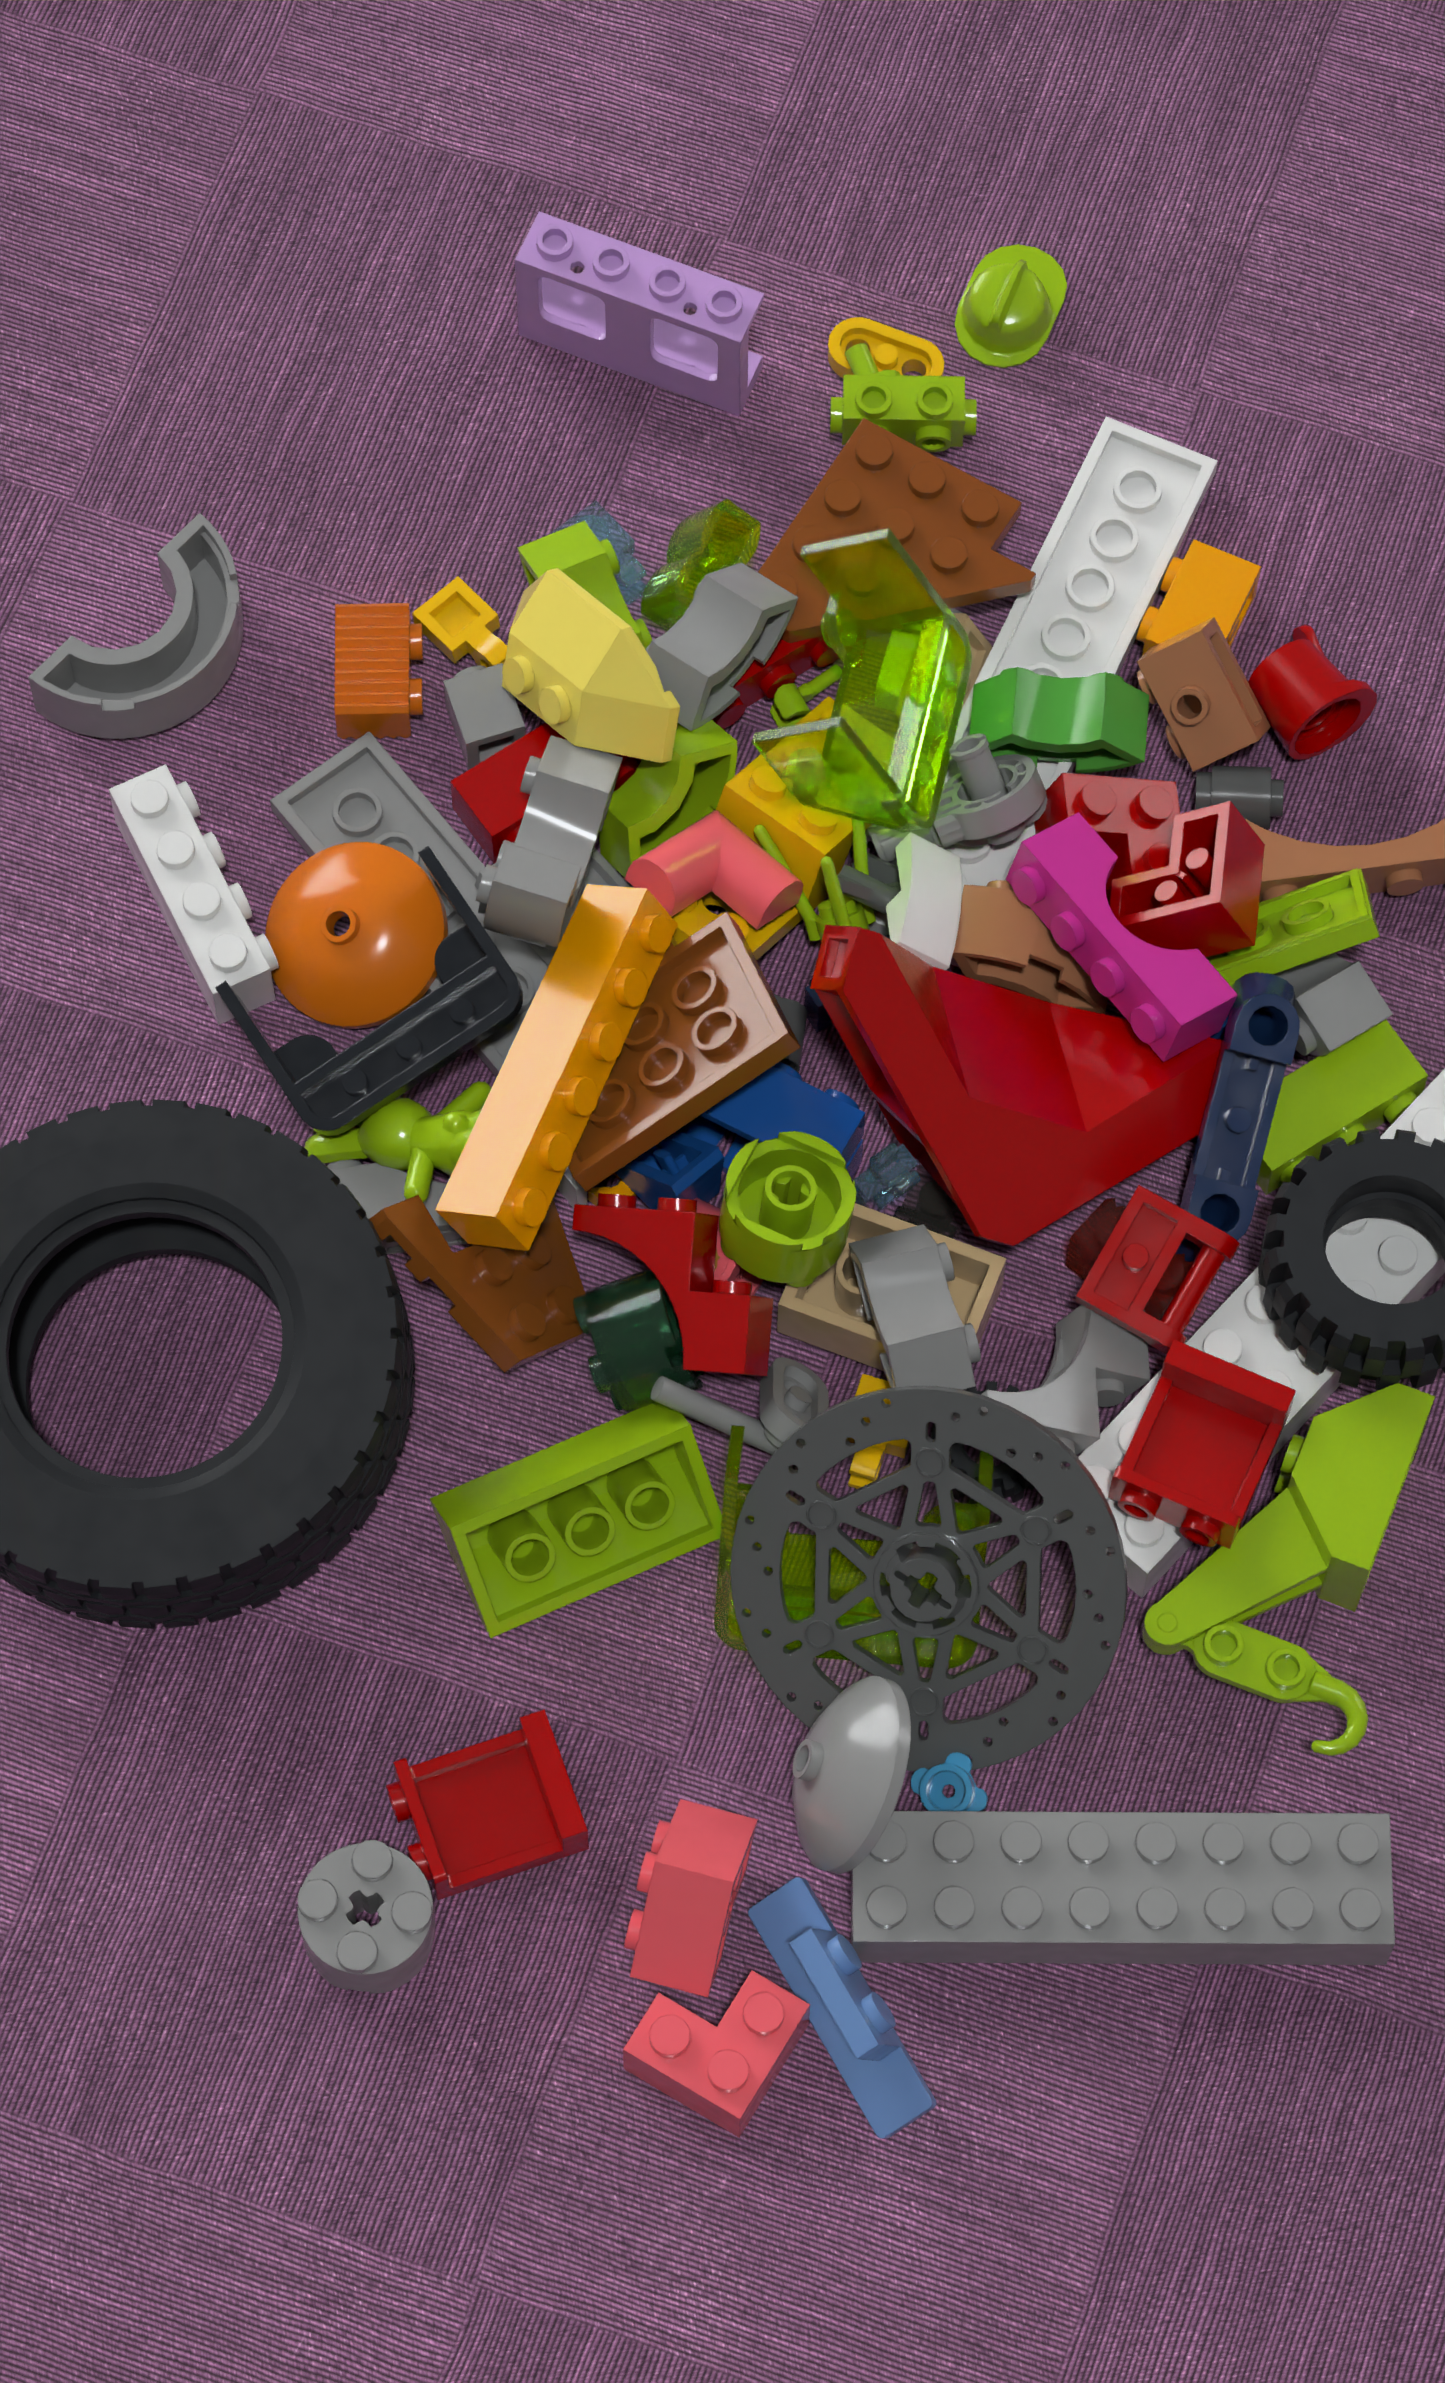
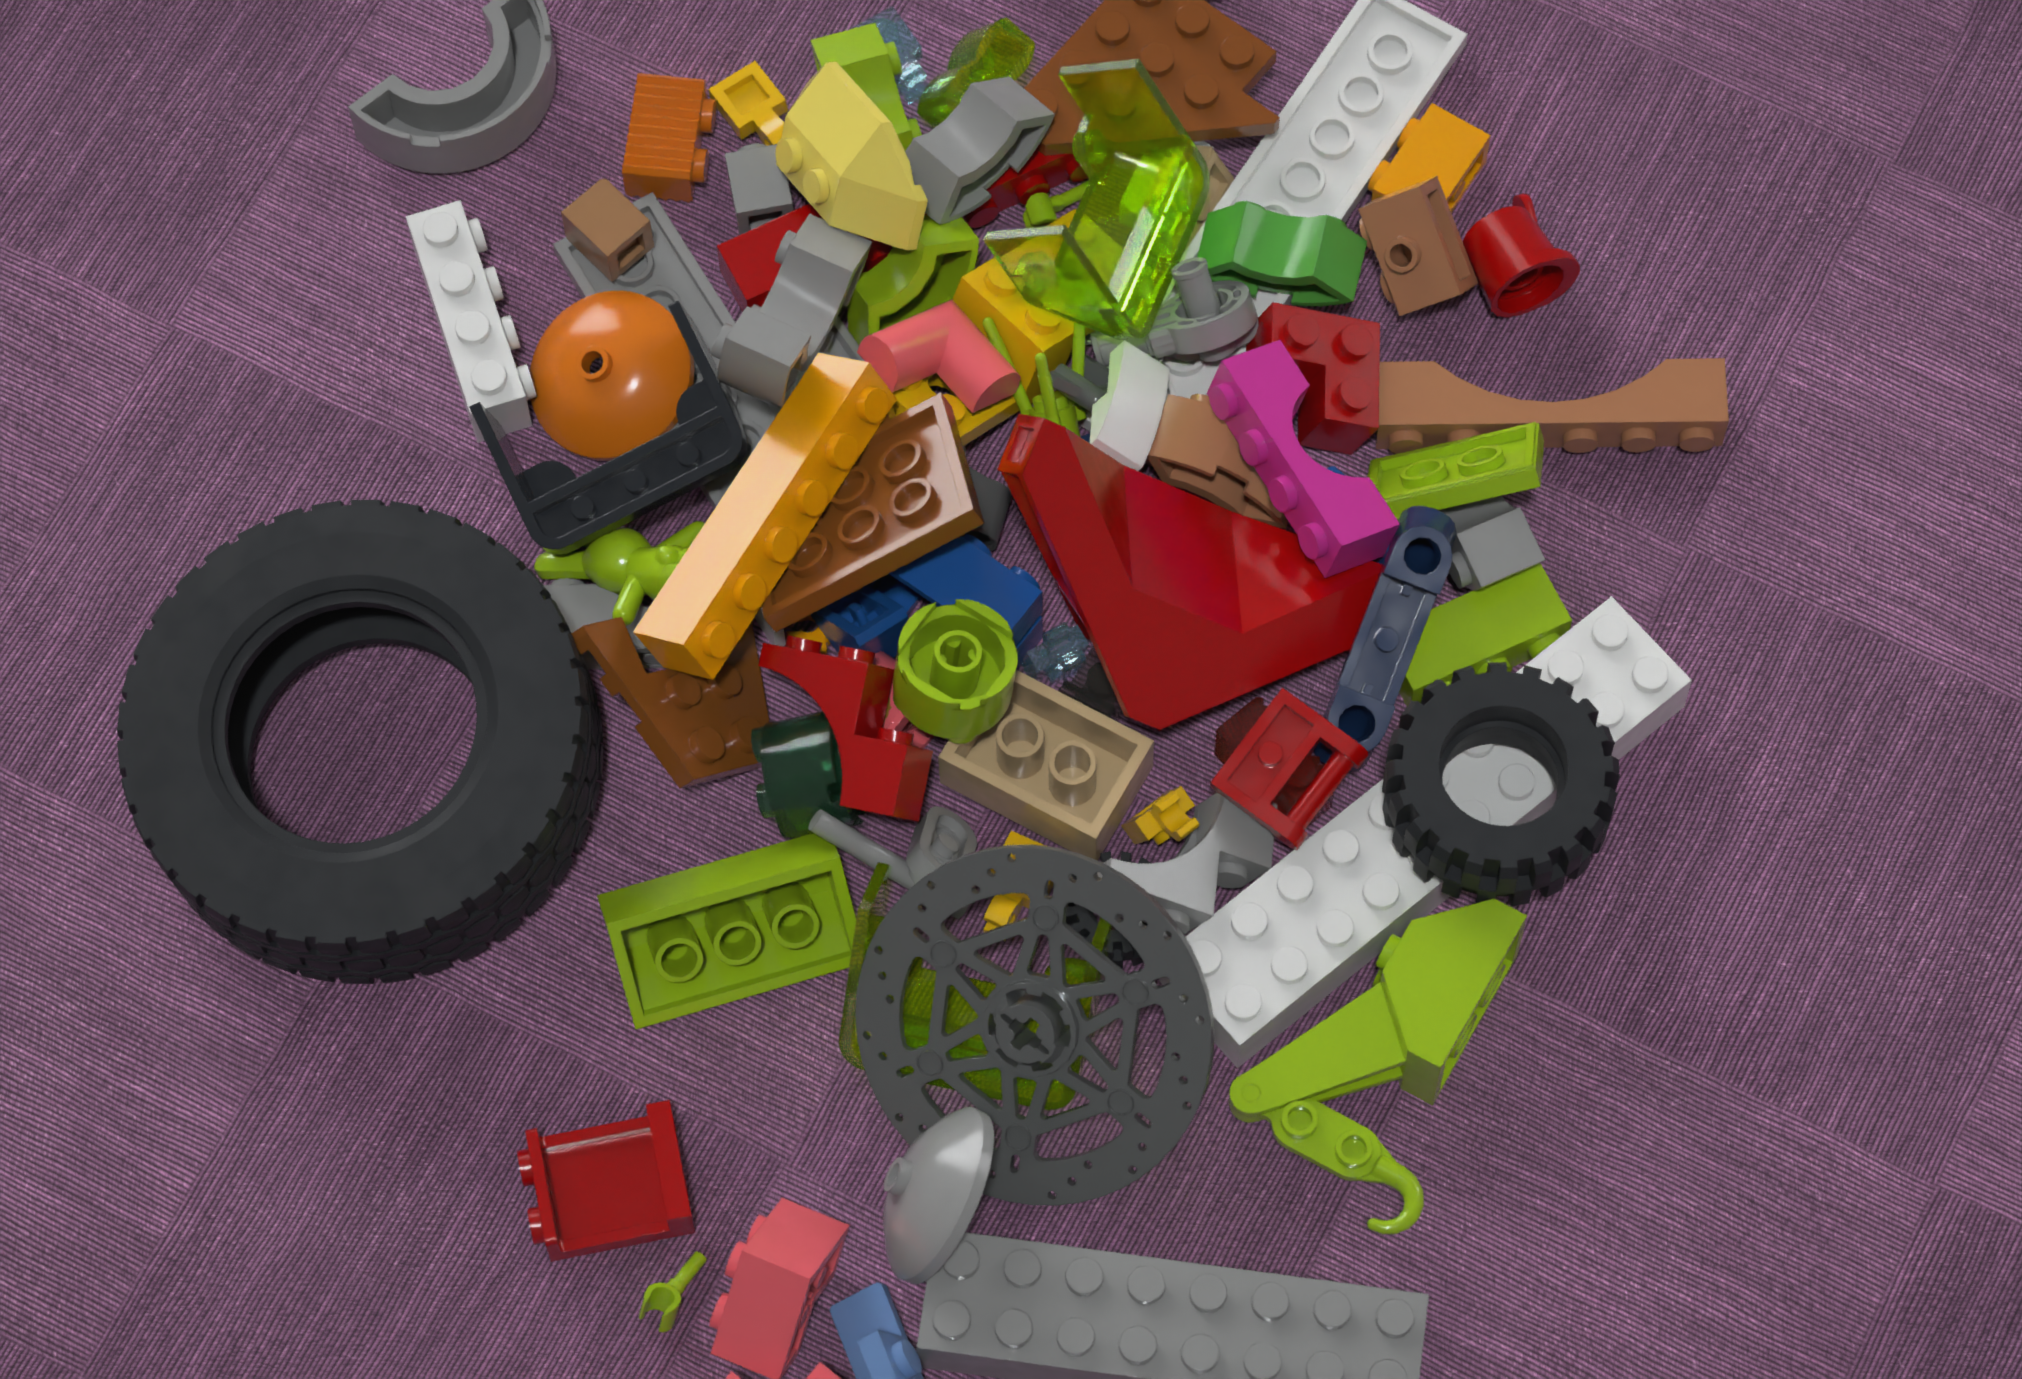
camera: 10 degrees right, 0 degrees up
light grey brick [298,1840,436,1994] -> none
light grey brick [848,1224,981,1390] -> none
dark azure plate [911,1752,988,1811] -> none
red panel [1108,1340,1296,1549] -> none
red brick [1109,801,1265,957] -> none
dark grey brick [1195,766,1284,829] -> none
none -> medium nougat panel [561,178,654,282]
none -> lime hand [639,1251,707,1332]
none -> yellow plate [1121,786,1200,845]

